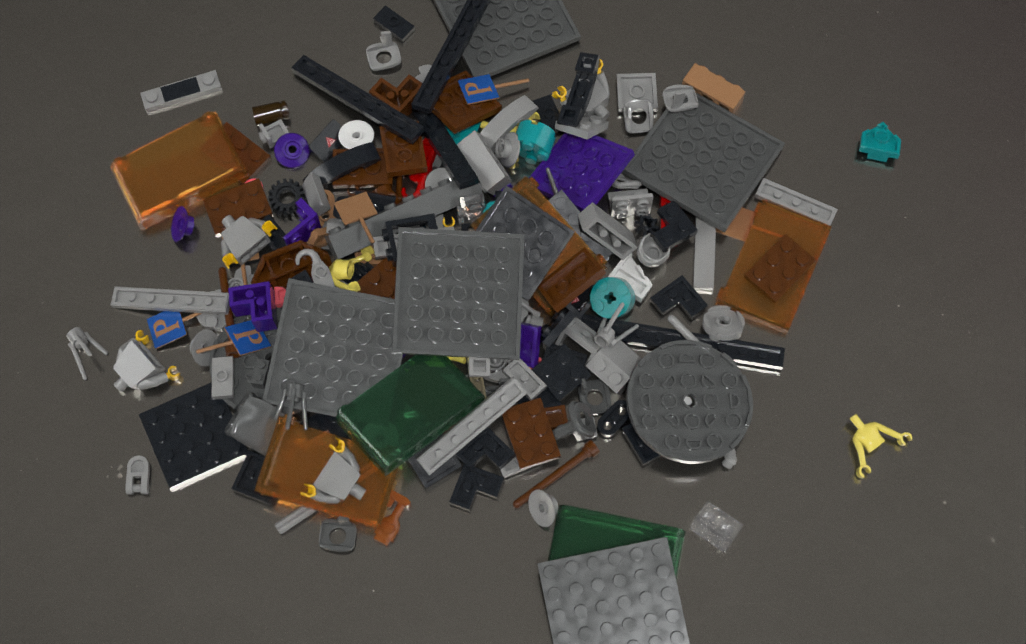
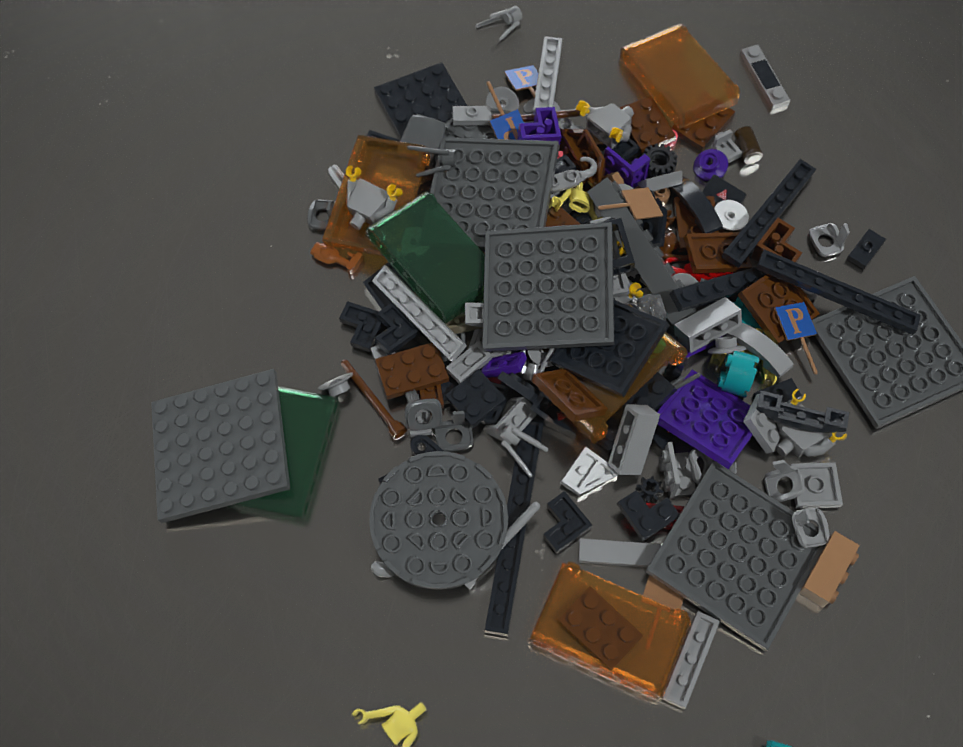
camera: 90 degrees right, 5 degrees down
light grey torso [114,330,180,392] -> none
light grey plate [125,455,150,495] -> none
dark purple piece [171,206,194,242] -> none
light grey slope [586,336,642,395] -> none
teal brick [590,277,635,319] -> none
light grey hair [636,233,670,268] -> none
clear bracket [690,501,744,552] -> none
light grey plate [702,305,745,341] -> none

